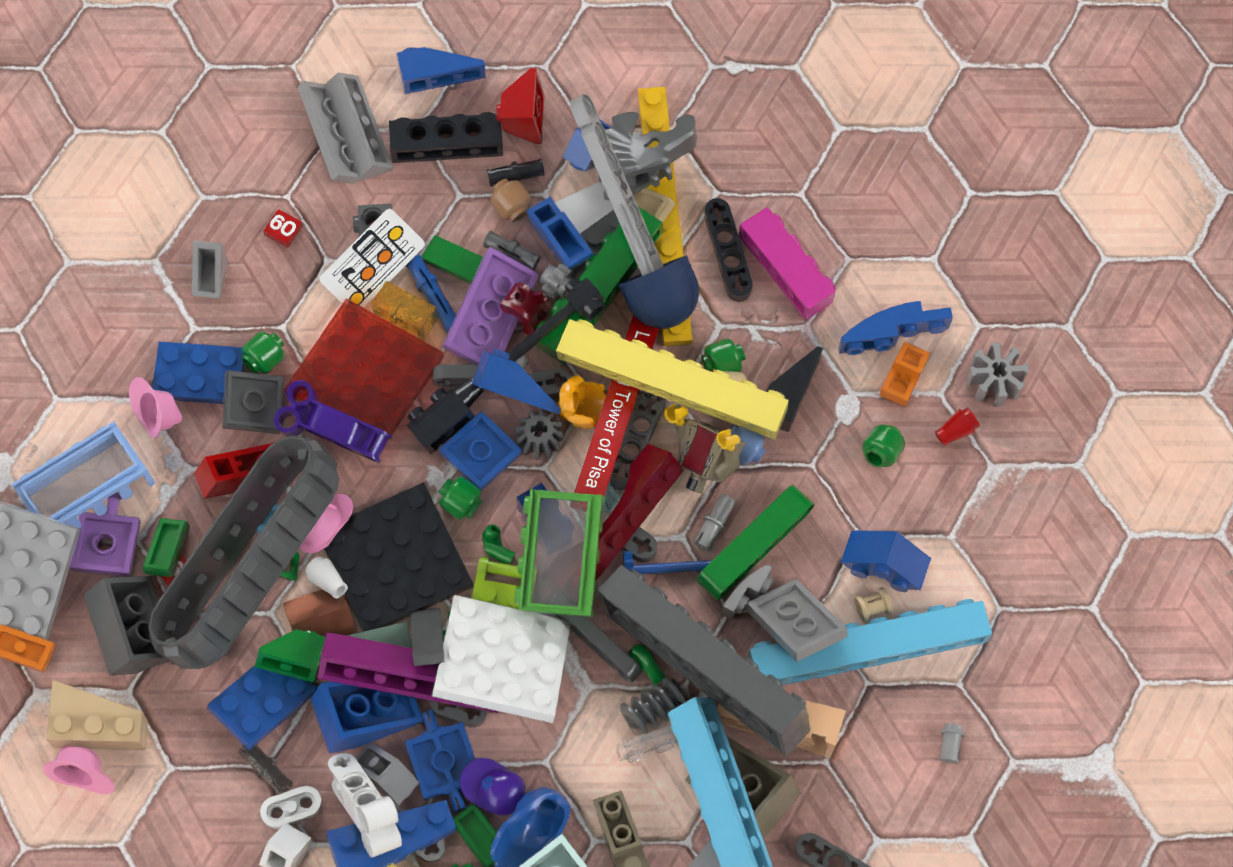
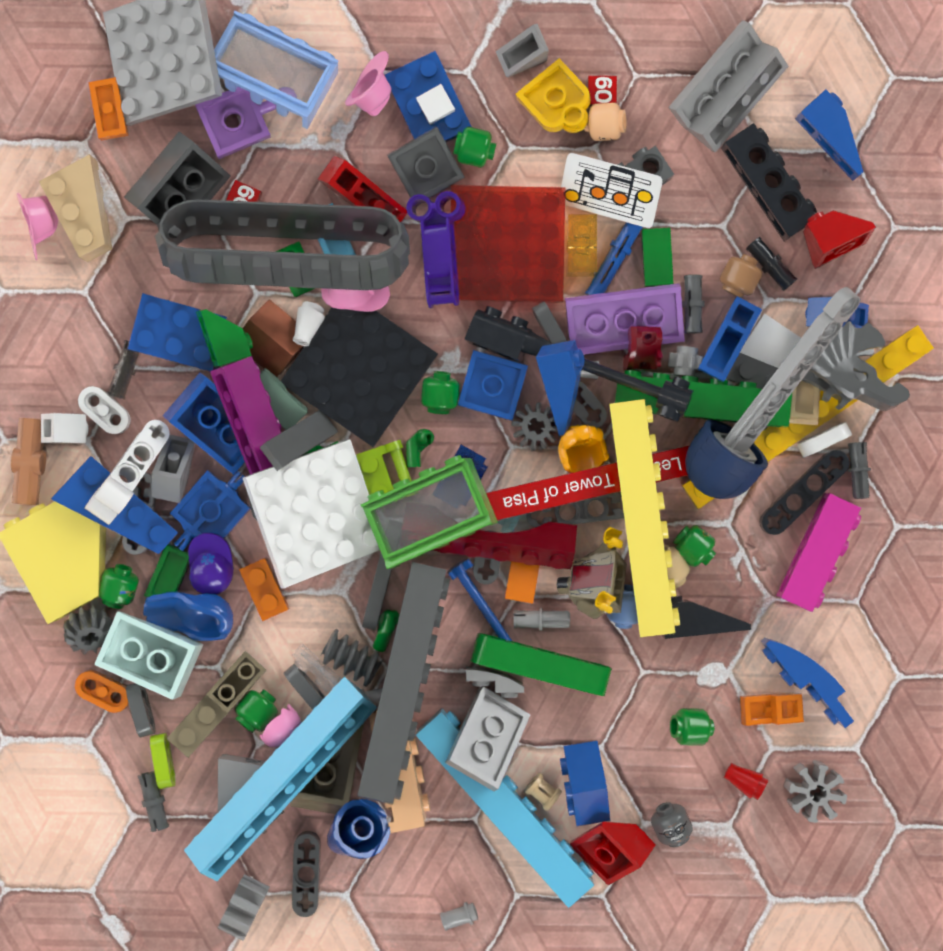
camera: 65 degrees right, 20 degrees up
green tile [142,518,190,577] -> none
none -> green head [235,689,278,733]
none -> orange plate [239,558,290,622]
none -> bright pink hair [260,704,301,748]
none -> dark grey beam [284,663,325,710]
none -> blue cone [327,799,390,859]
none -> white tile [416,84,455,125]
none -> orange slope [505,562,540,604]
none -> yellow plate [515,58,591,133]
none -> red slope [569,822,656,885]
none -> light nougat head [584,103,627,141]
none -> dark grey head [651,802,693,847]
none -> white beam [797,422,852,458]
none -> dark grey axle [848,442,871,499]

